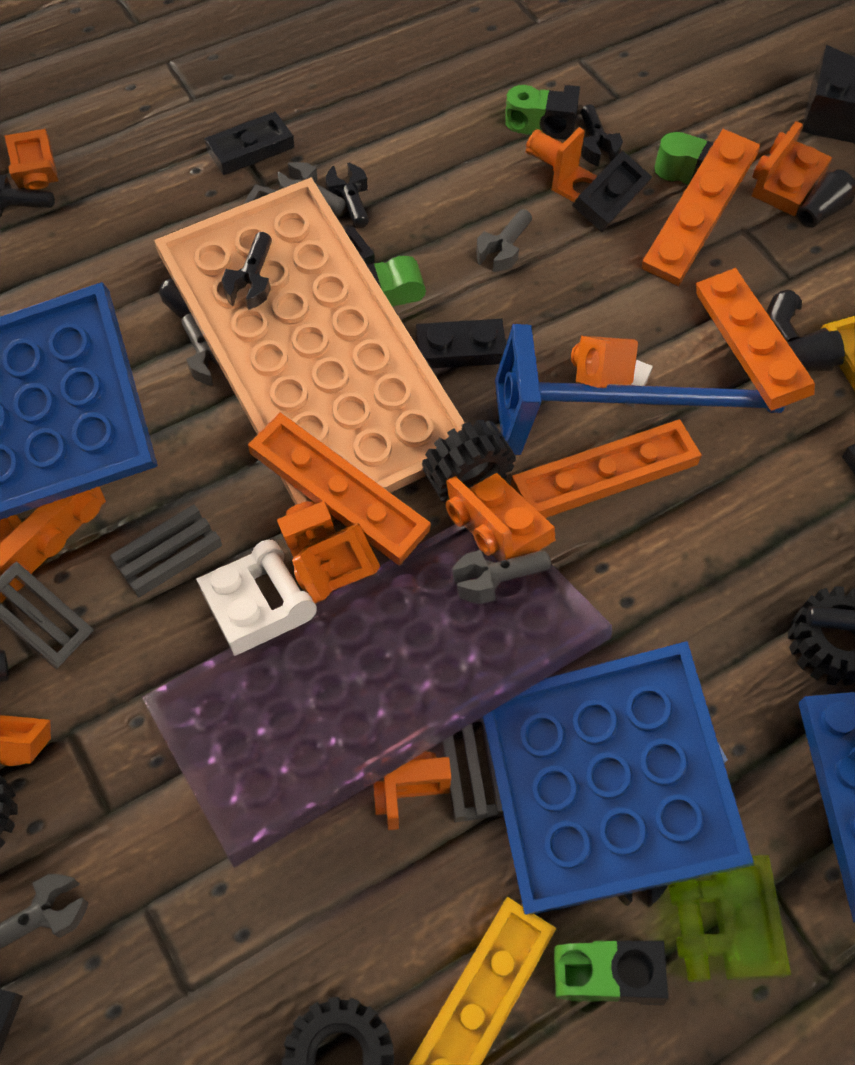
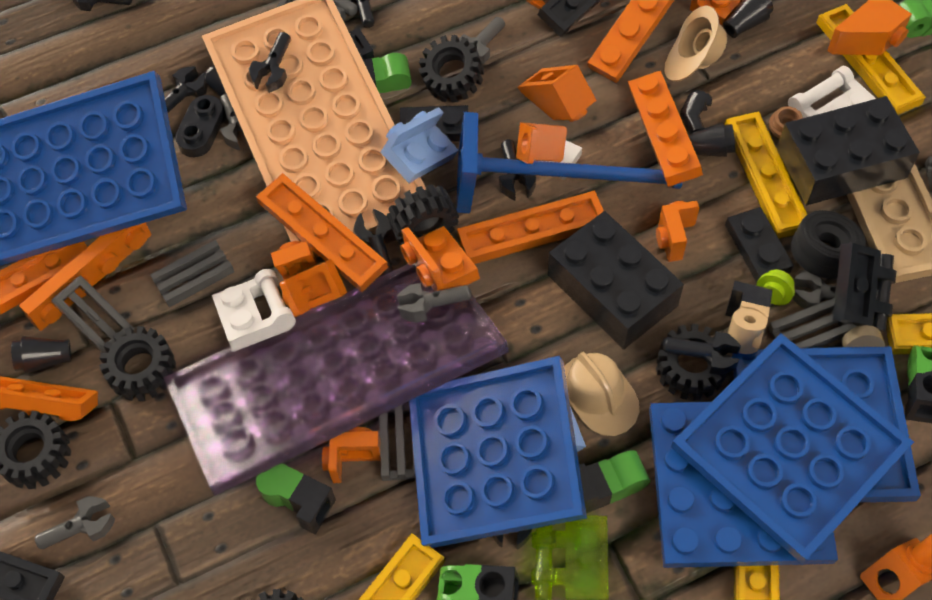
camera: 10 degrees right, 0 degrees up
none -> black tyre [99,326,176,401]
none -> black bar [165,66,208,113]
none -> black plate [175,95,225,157]
none -> leg [256,462,336,535]
none -> black bar [353,209,394,279]
none -> light blue bracket [380,107,459,183]
none -> black tyre [419,35,484,103]
none -> black bar [499,139,536,201]
none -> orange slope [518,65,597,122]
none -> black brick [548,211,684,350]
none -> tan piece [564,351,640,436]
none -> bright green leg [579,450,651,514]
none -> orange bracket [656,201,699,262]
none -> tan piece [664,6,727,81]

